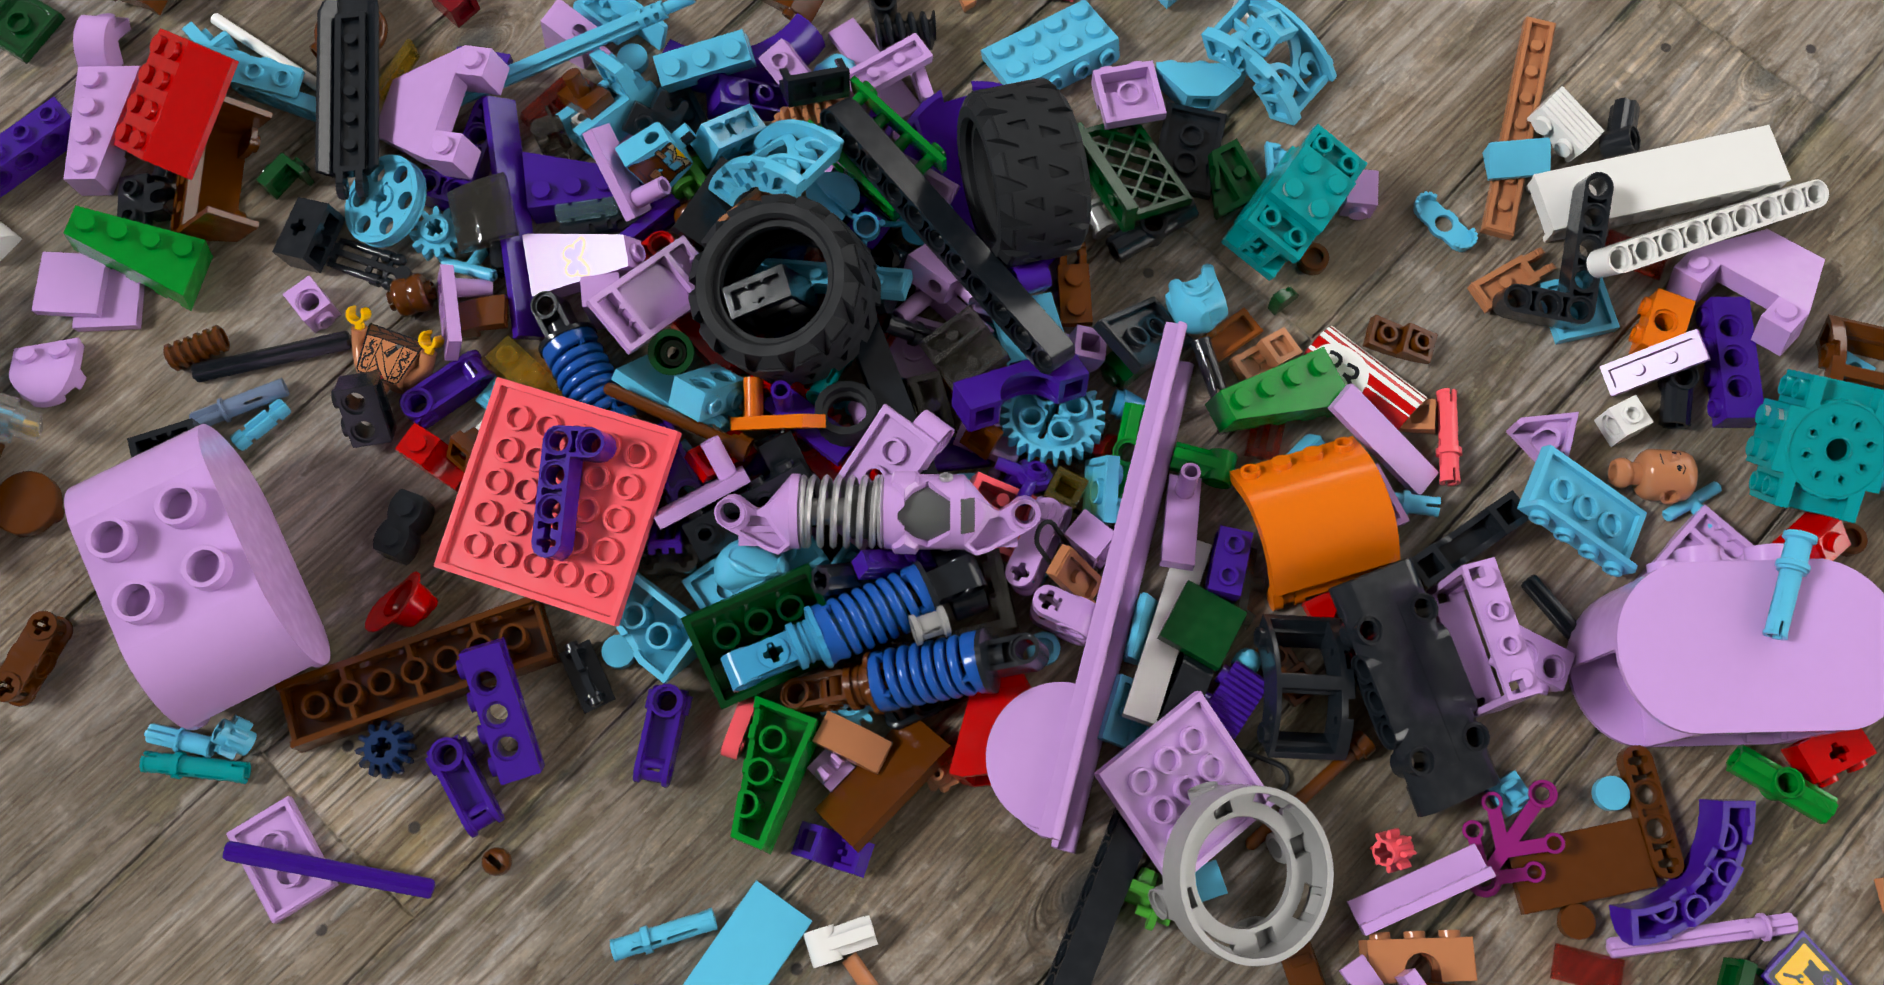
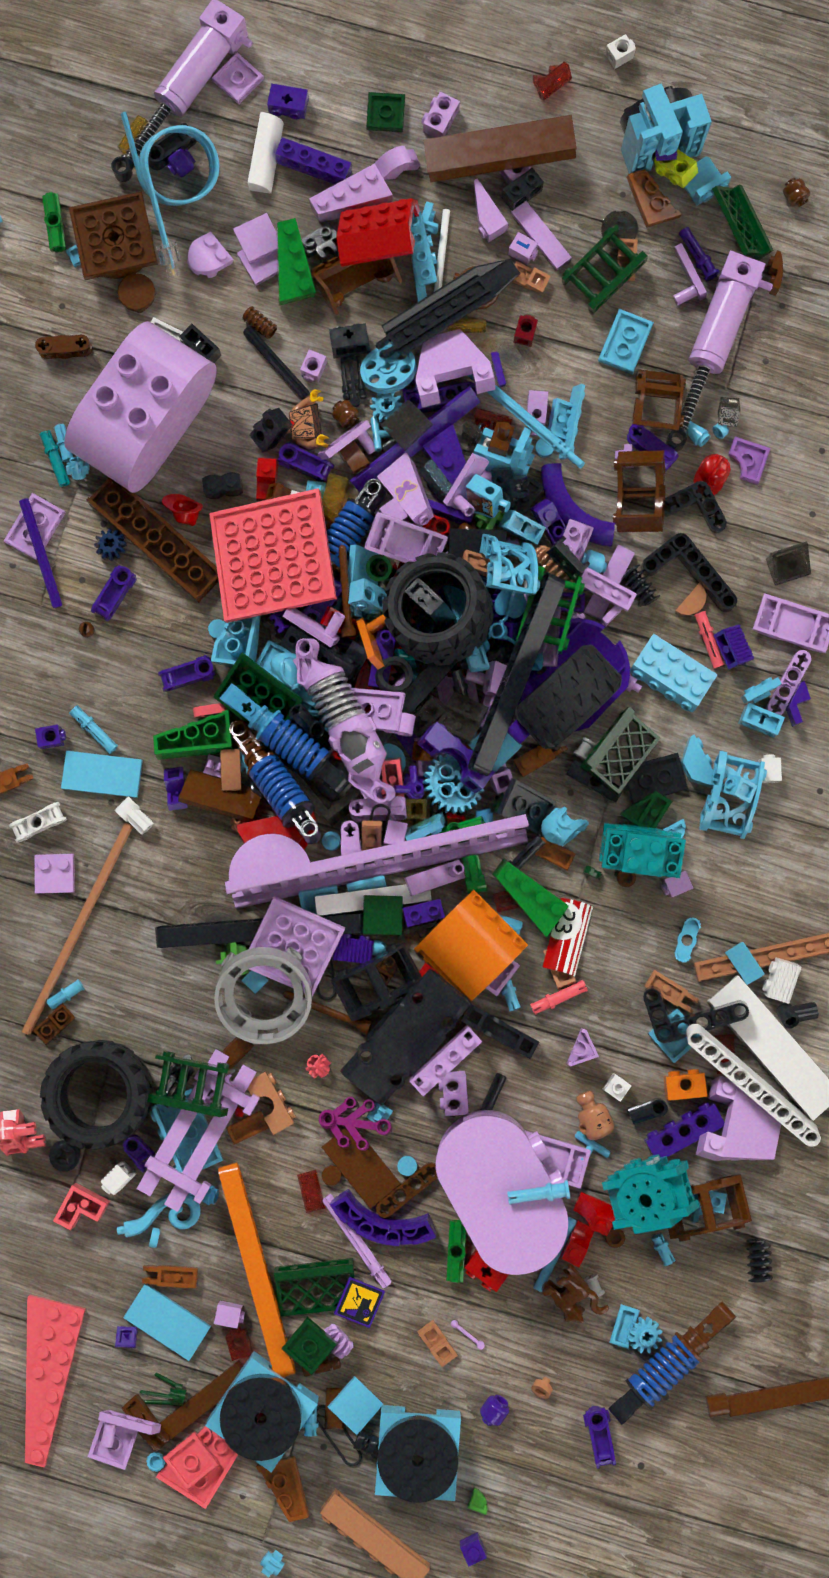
camera: 65 degrees right, 10 degrees up
sand blue axle [189,378,290,426] -> none
medium azure axle [230,399,291,451] -> none
dark green bracket [256,152,315,200] -> none
dark purple brick [456,637,545,785] -> none
dark purple beam [531,425,617,561] -> none
black hinge [559,639,616,714] -> none
medium azure arch [653,29,757,93] -> none
dark purple piece [851,549,936,580] -> none
light grey bush [908,605,952,646] -> none
lavender plate [1091,60,1167,130] -> none
nougat slope [1227,327,1303,382] -> none
lavender tile [1328,383,1439,495] -> none
lavender fence [1347,843,1496,936] -> none
reddish brown slope [1363,315,1438,364] -> none
medium azure bracket [1517,445,1647,577] -> none
piece [1600,329,1711,397] -> none

